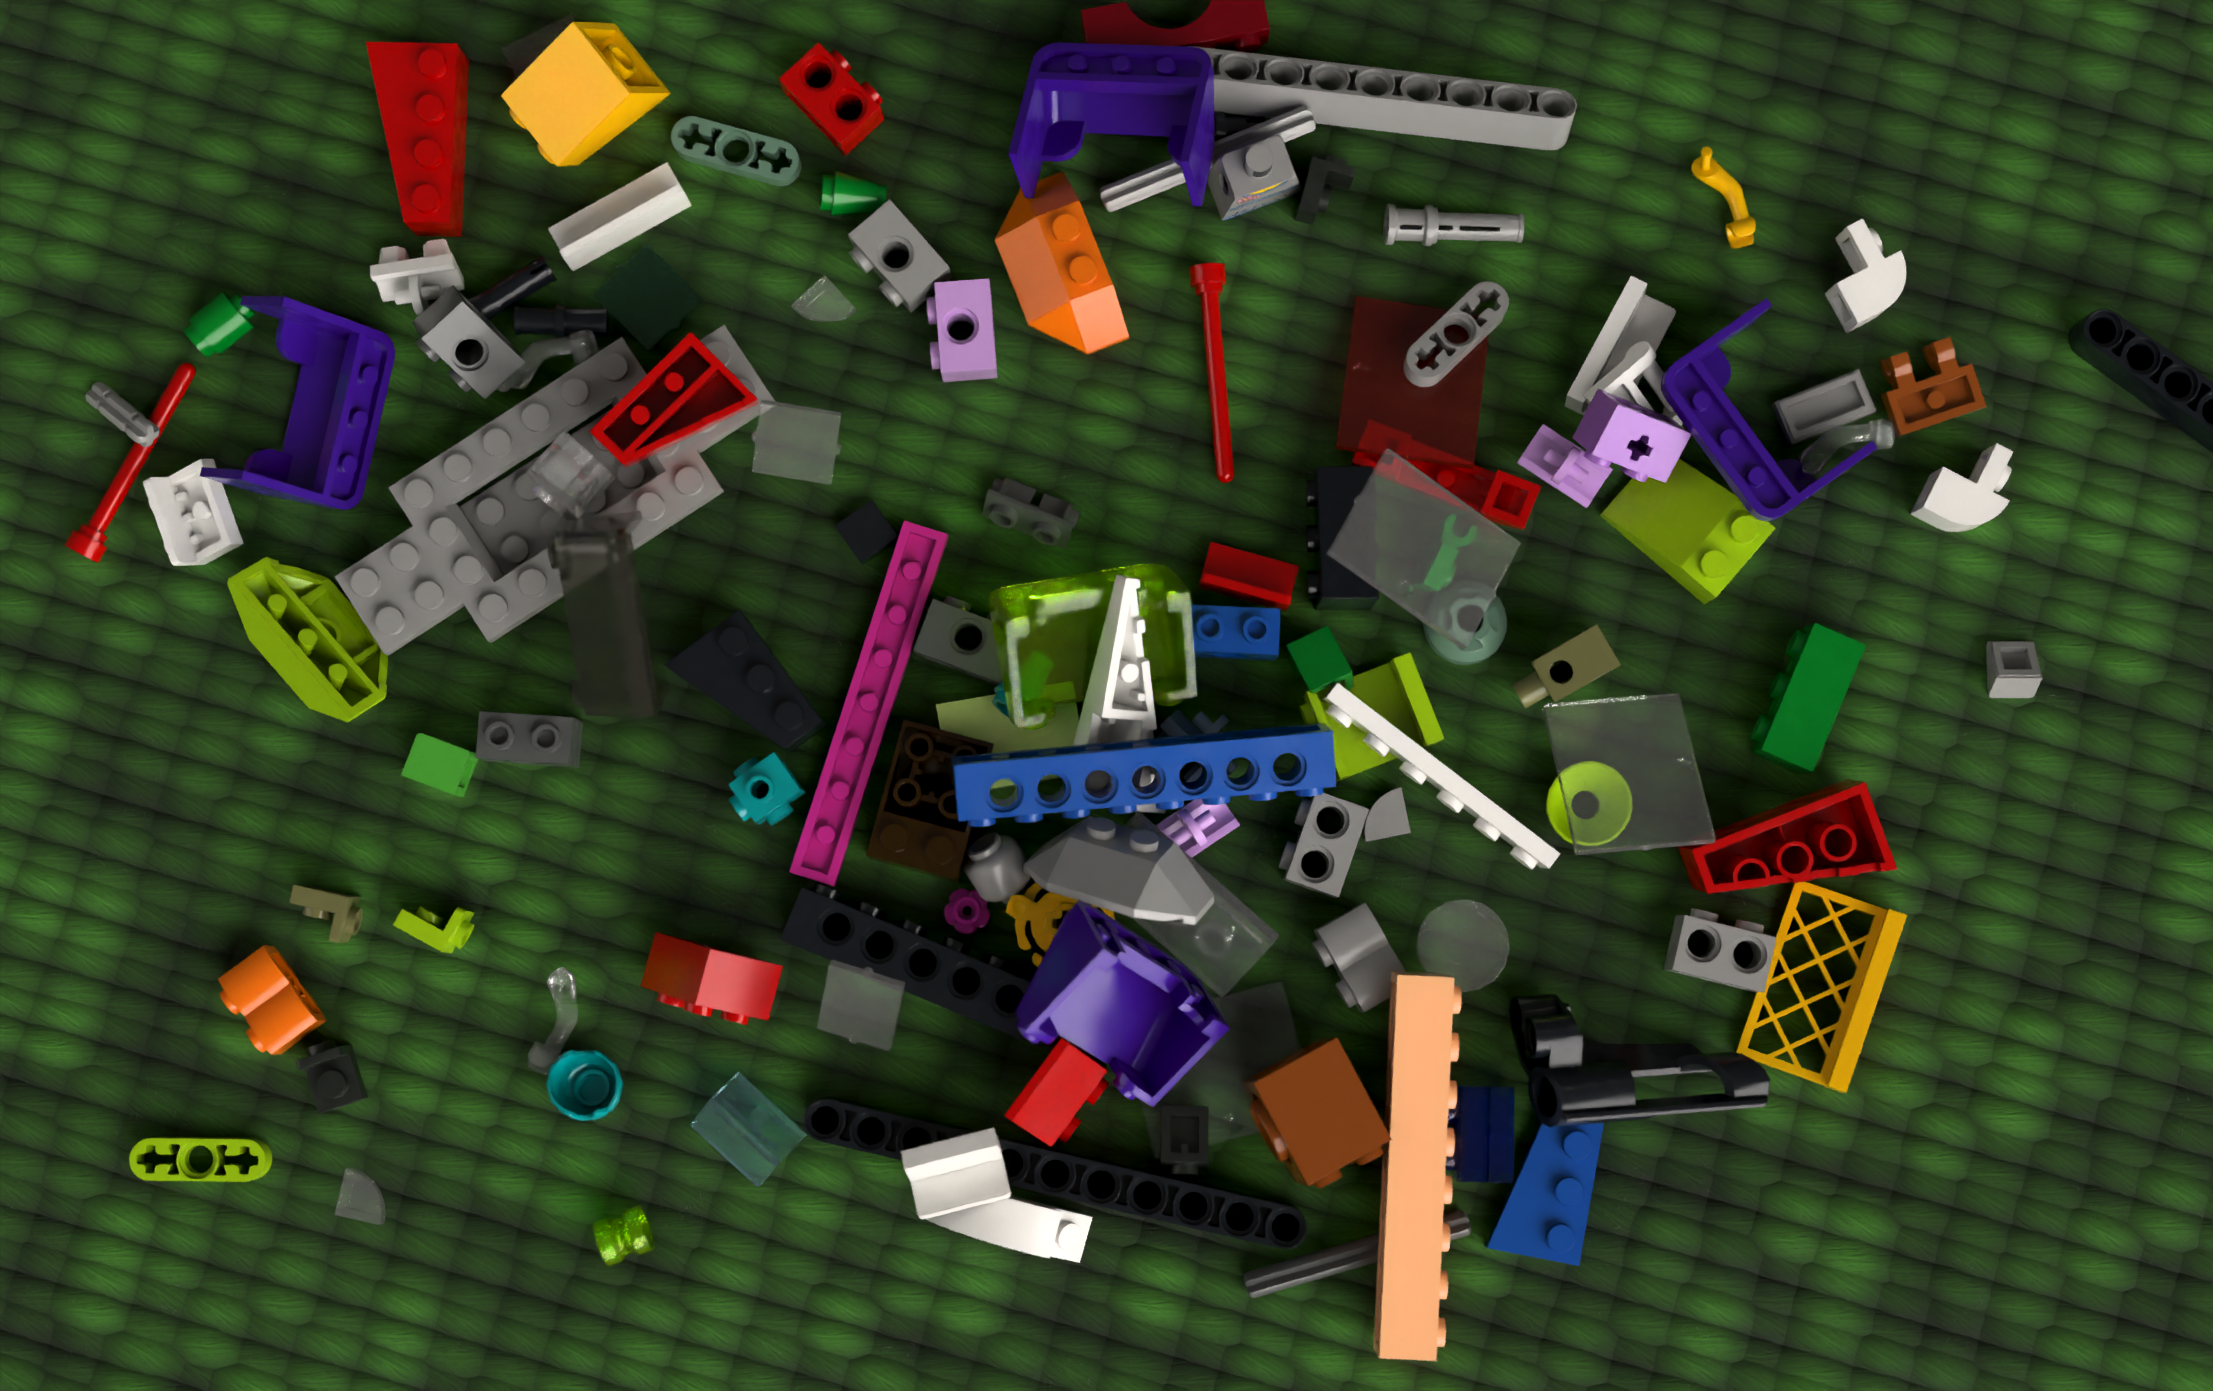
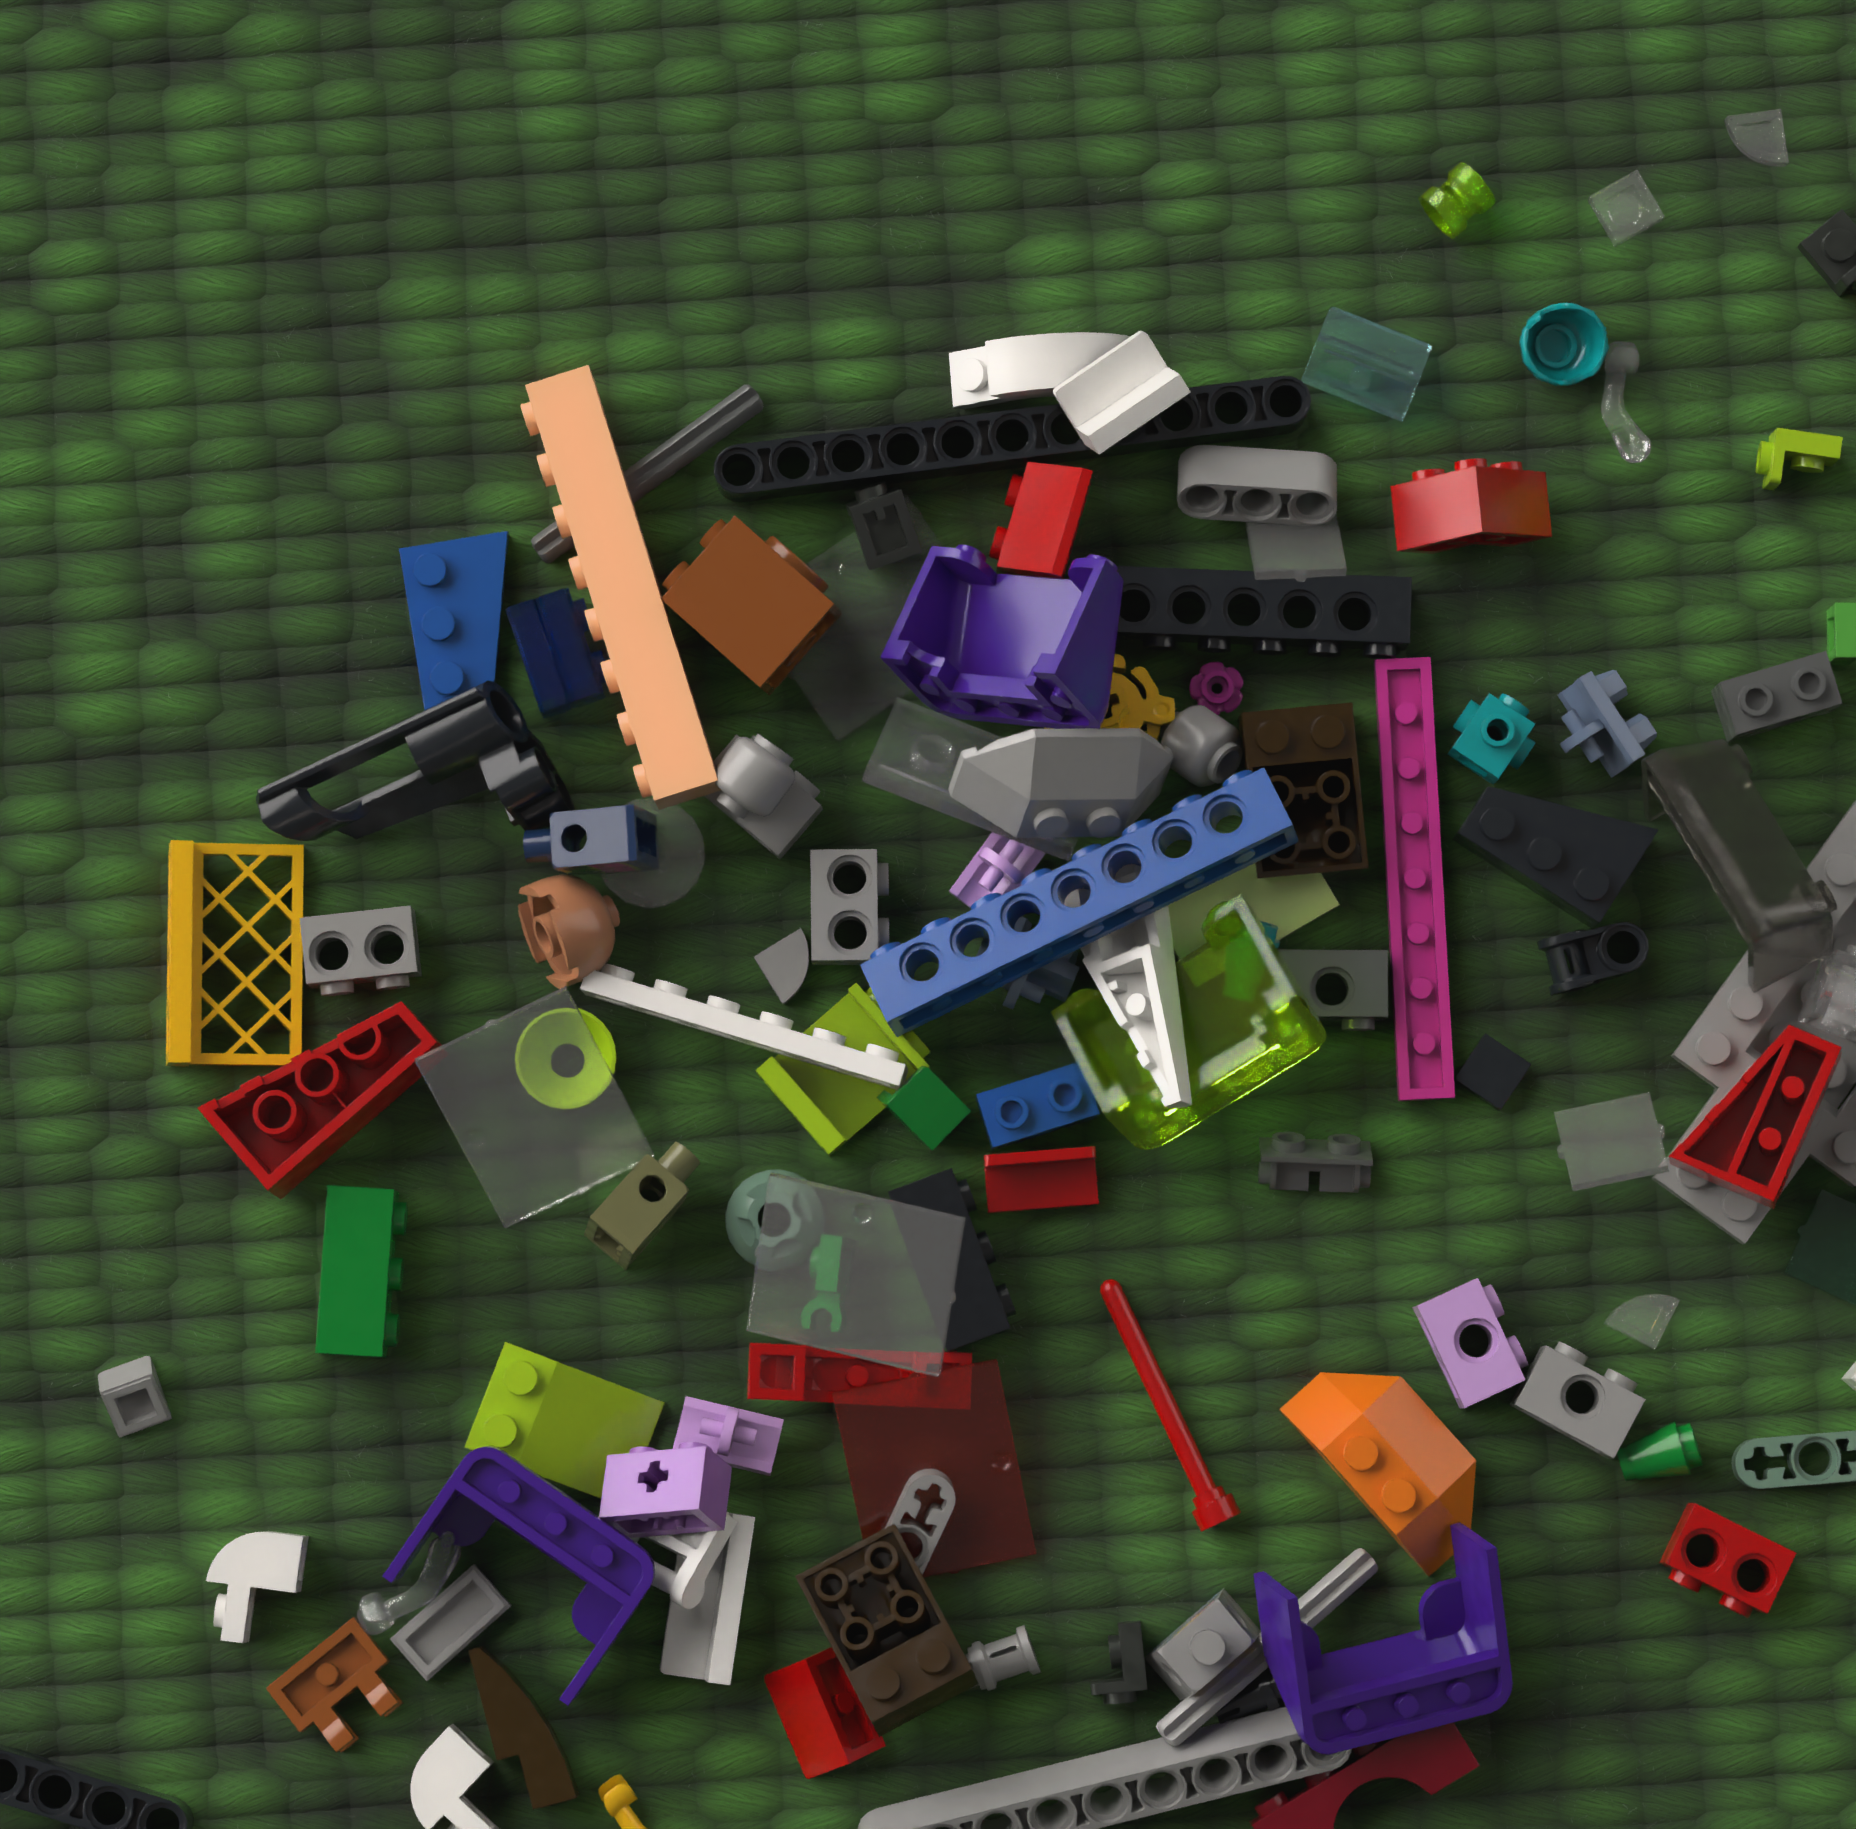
camera: 160 degrees right, 0 degrees up
none -> dark brown slope [469,1646,580,1810]
none -> nougat cylinder [518,874,620,989]
none -> torso [523,804,660,875]
none -> light grey head [715,733,795,819]
none -> red panel [764,1646,886,1779]
none -> dark brown slope [795,1523,979,1737]
none -> light grey beam [1177,445,1337,526]
none -> black piece [1537,922,1649,996]
none -> sand blue hips [1557,670,1657,778]
none -> clear plate [1587,170,1665,247]

